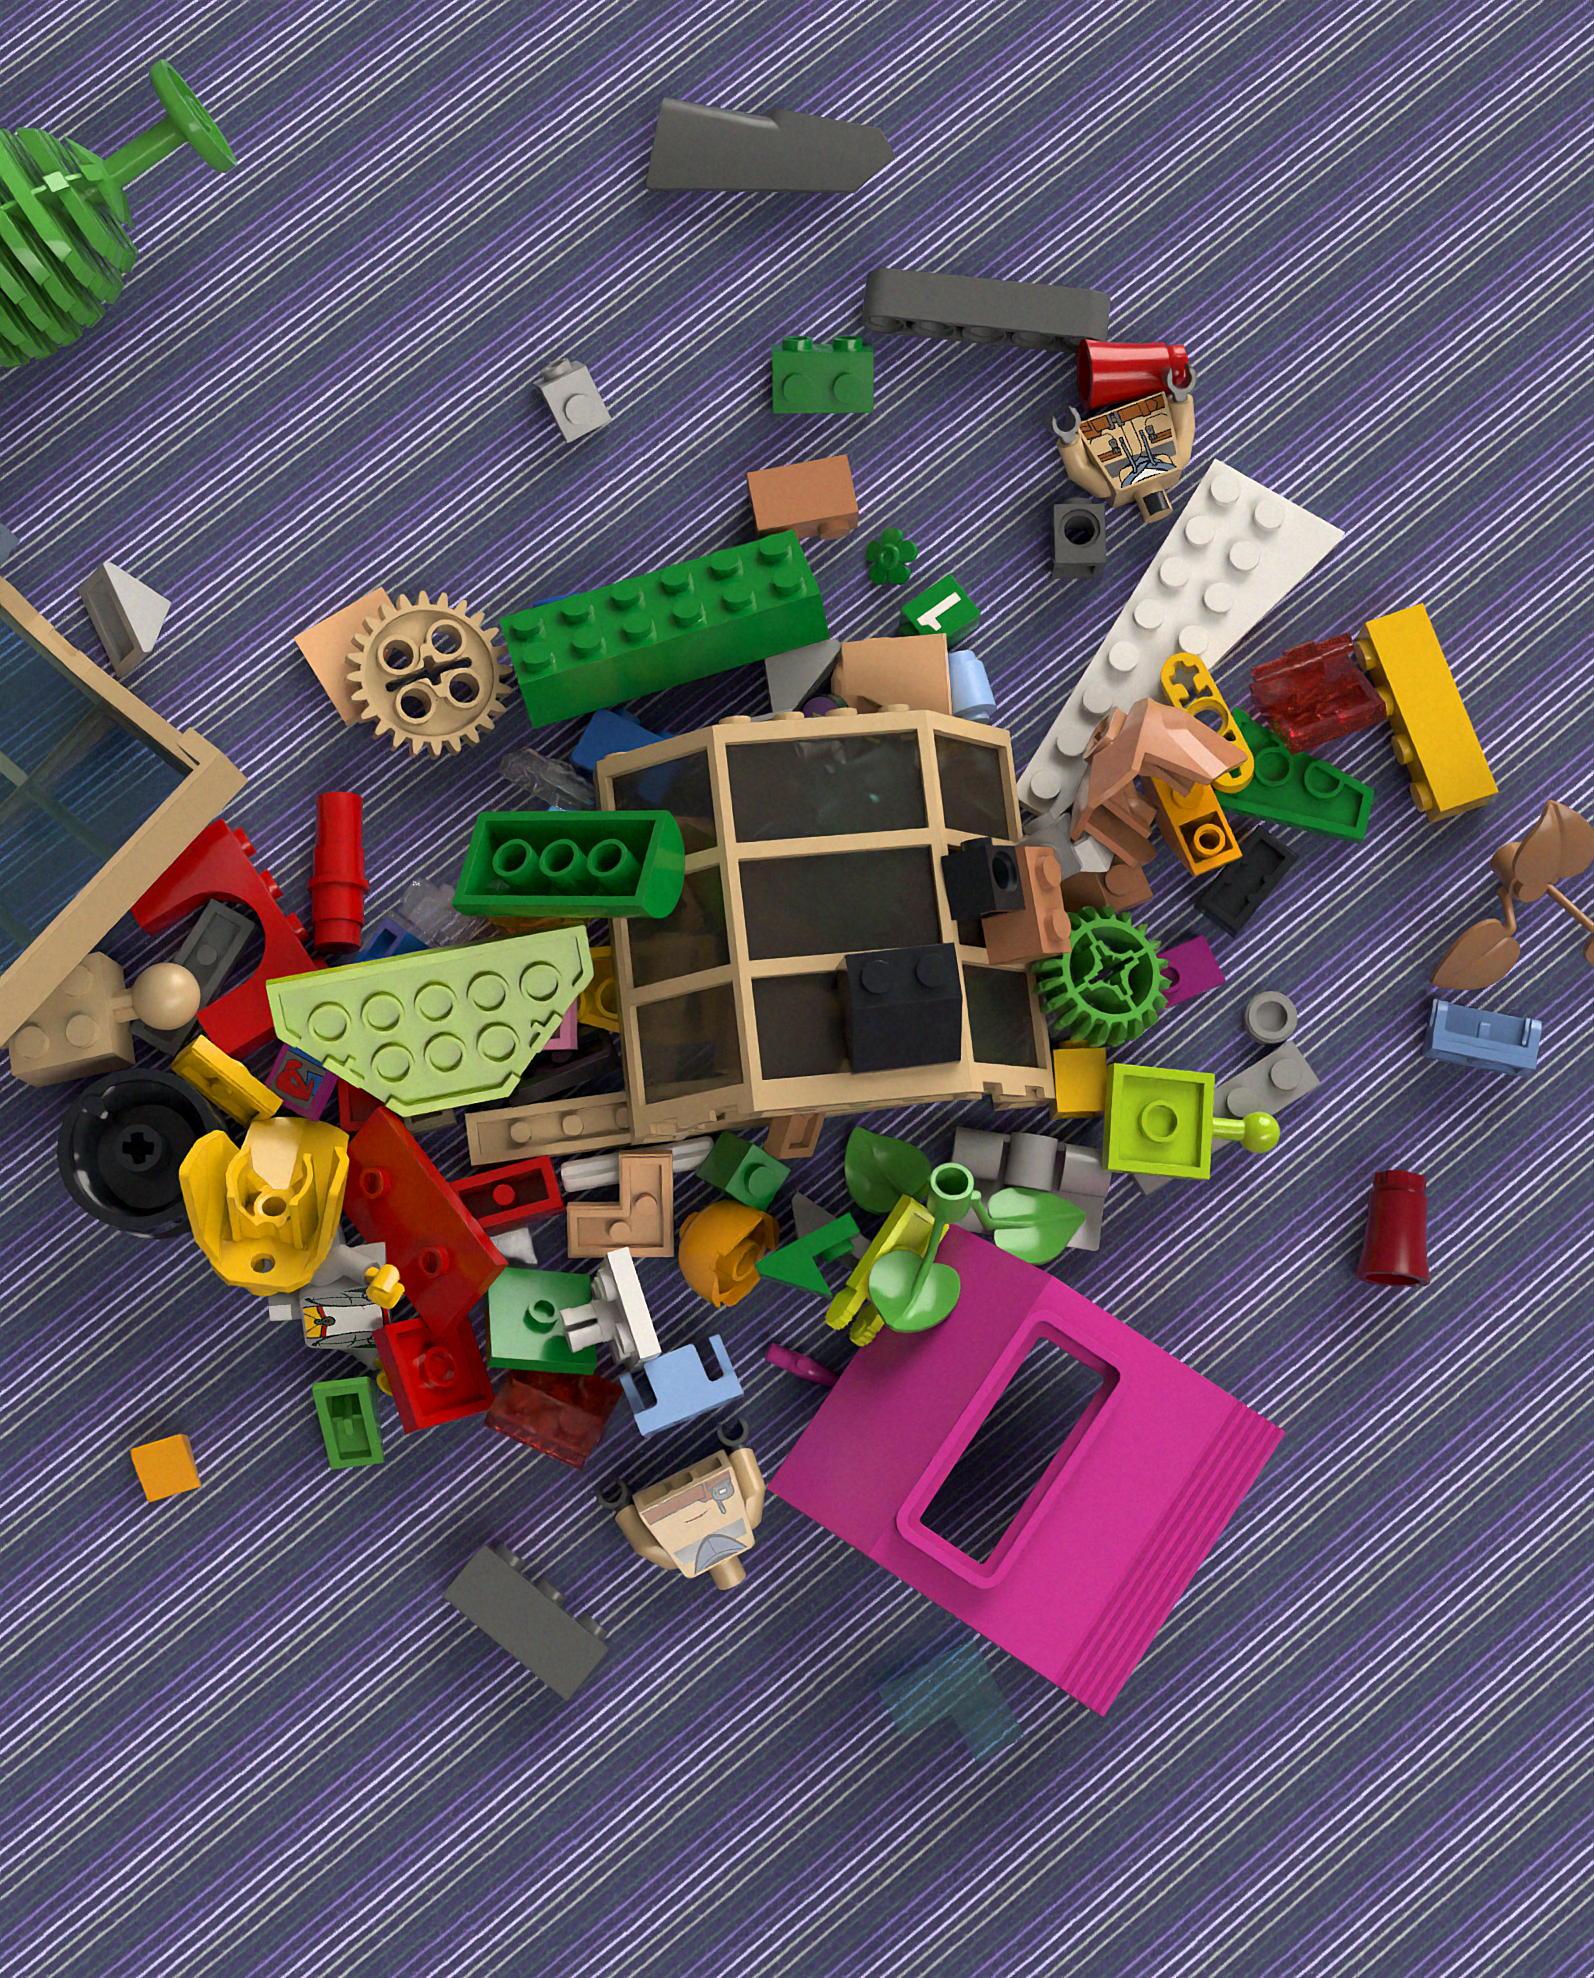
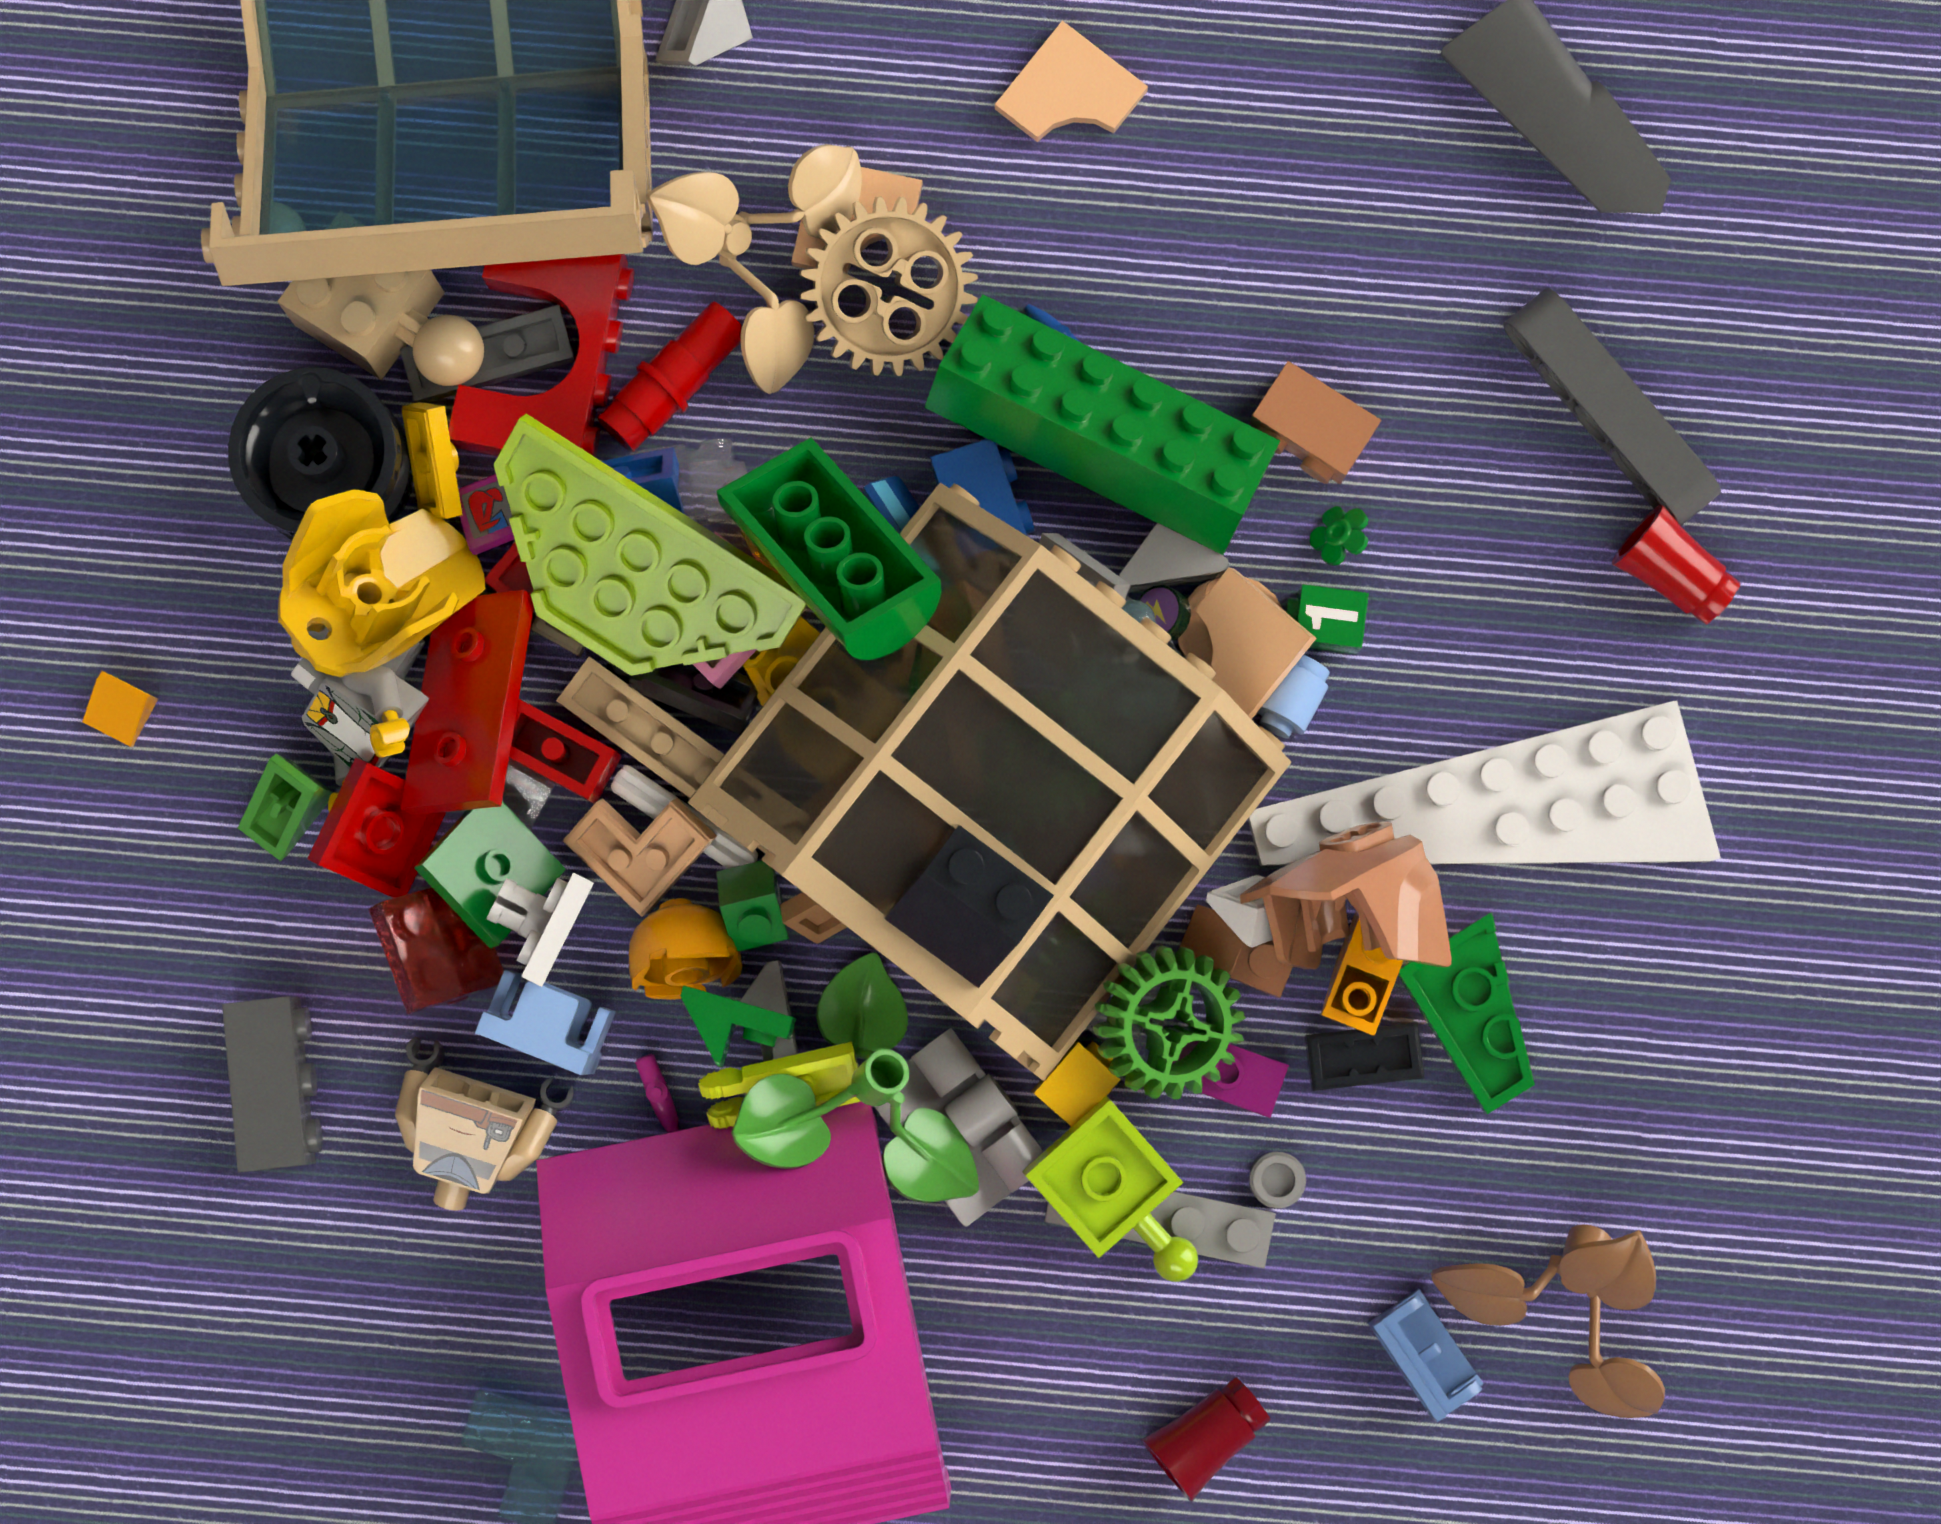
camera: 50 degrees right, 5 degrees up
clear plate [497,746,597,811] -> none
light grey bracket [533,358,612,443] -> none
green bracket [772,335,874,414] -> none
black brick [941,837,1026,921] -> none
nougat brick [982,846,1072,966] -> none
light grey bracket [1014,812,1083,881] -> none
torso [1043,362,1197,523] -> none
dark grey brick [1049,498,1107,579] -> none
yellow beam [1161,652,1254,793] -> none
clear red plate [1249,632,1388,756] -> none
yellow brick [1354,603,1499,824] -> none
none -> tan plant [646,144,862,394]
none -> light nougat tile [995,20,1148,142]

